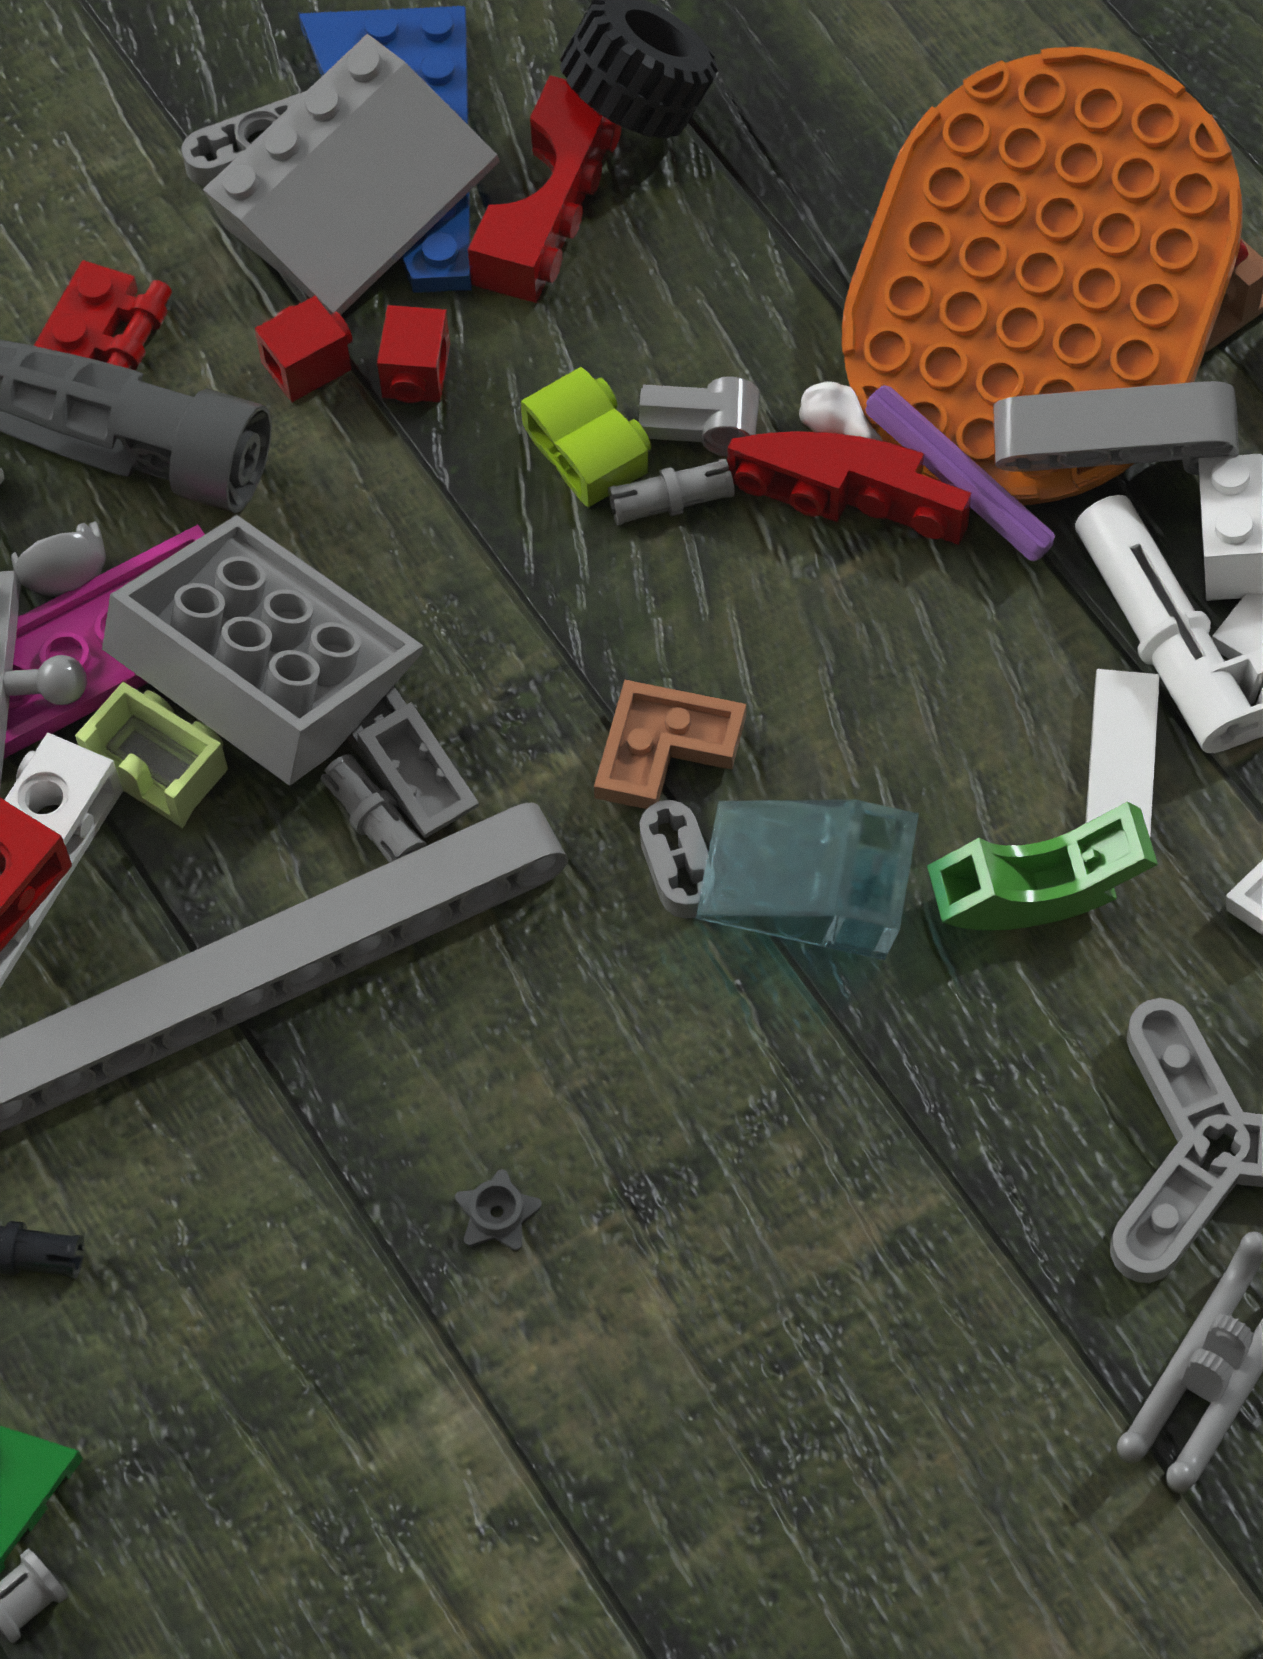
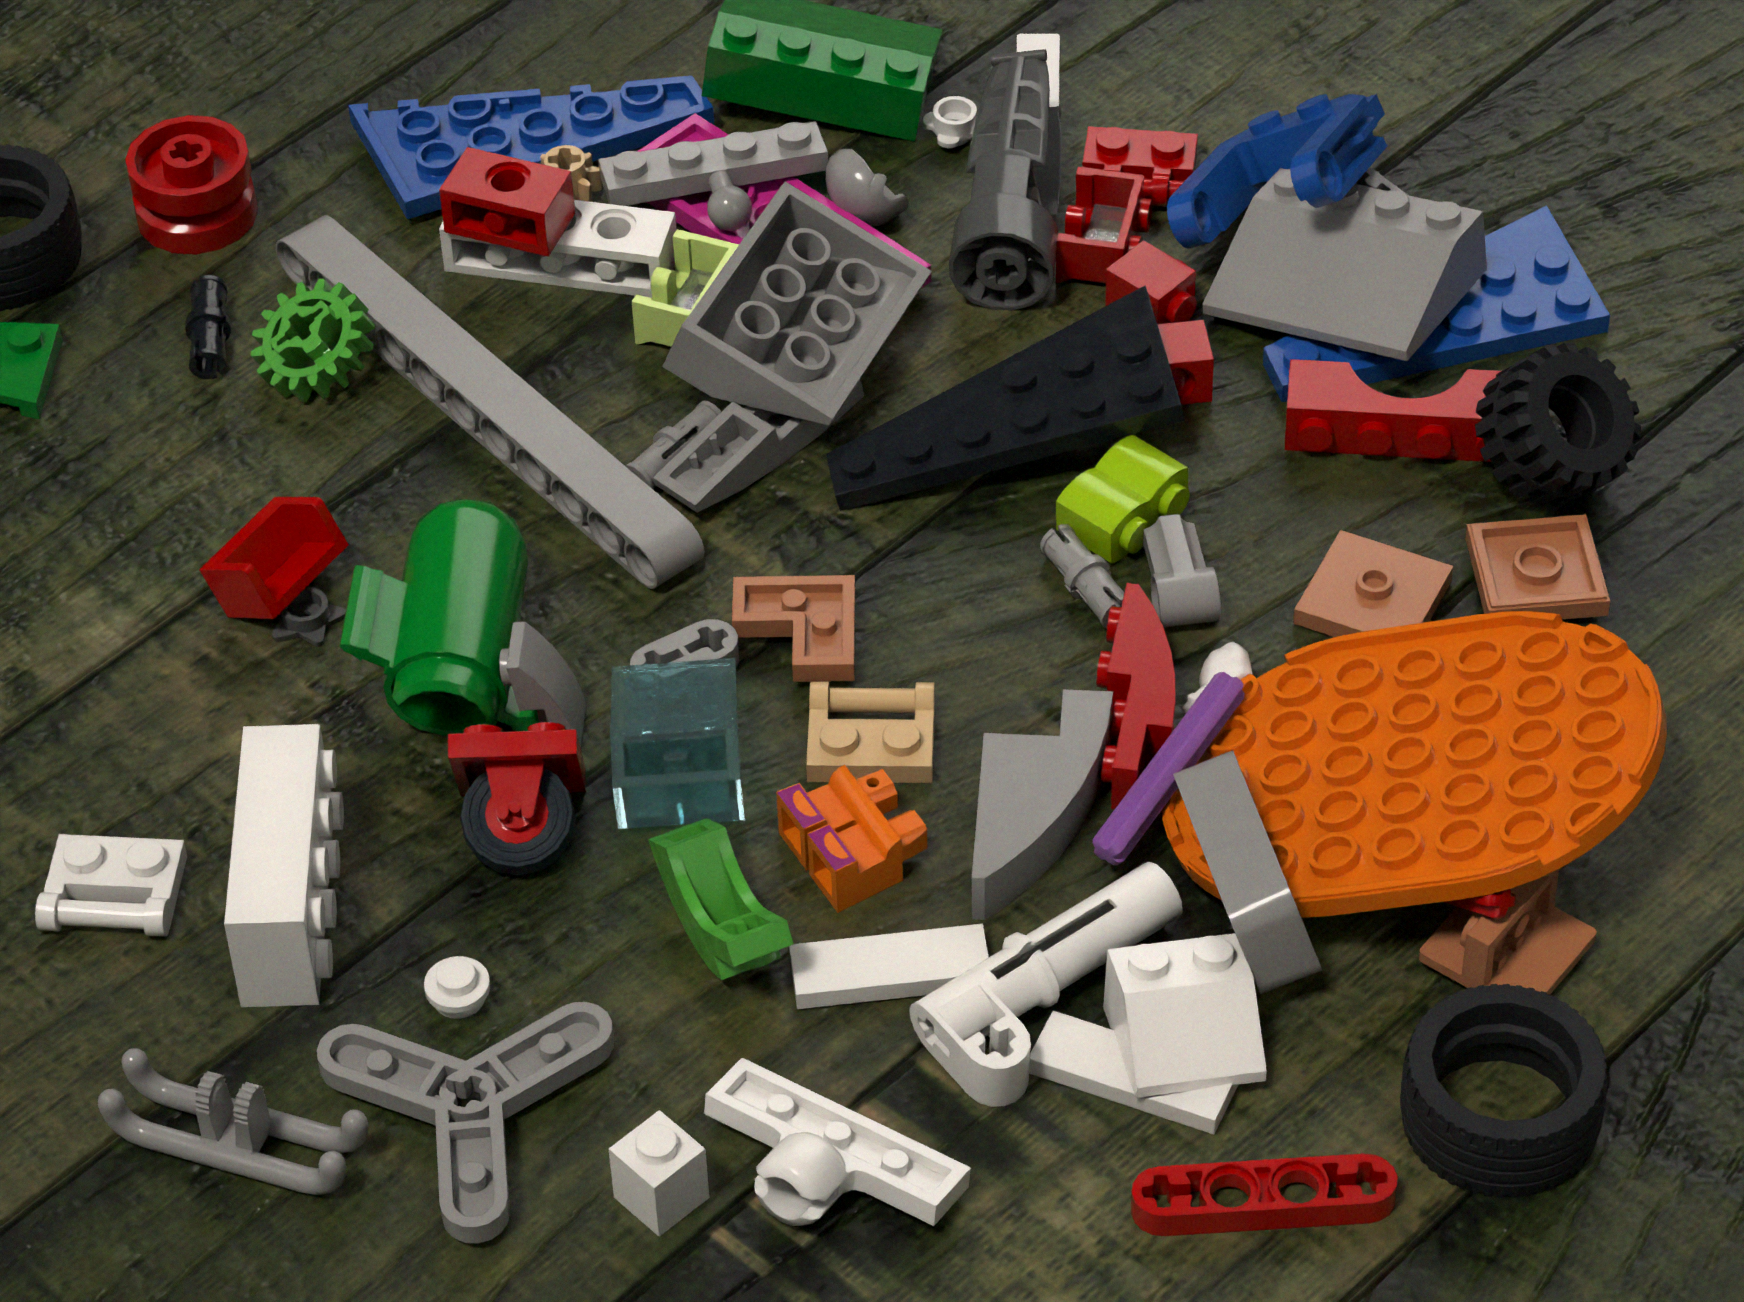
camera: 75 degrees right, 15 degrees down
none -> white plate [35,834,187,937]
none -> red panel [199,497,349,619]
none -> white brick [224,724,344,1007]
none -> bright green gear [251,278,375,402]
none -> green piece [339,499,539,735]
none -> white plate [424,956,490,1019]
none -> plate [448,722,586,876]
none -> light grey slope [499,622,586,747]
none -> orange hips [776,765,927,913]
none -> tan plate [806,681,935,783]
none -> black wing [826,285,1185,511]
none -> light grey slope [972,689,1113,920]
none -> red window [1056,167,1153,283]
none -> blue plate [1167,94,1387,249]
none -> nougat plate [1293,530,1453,637]
none -> nougat plate [1465,514,1610,620]

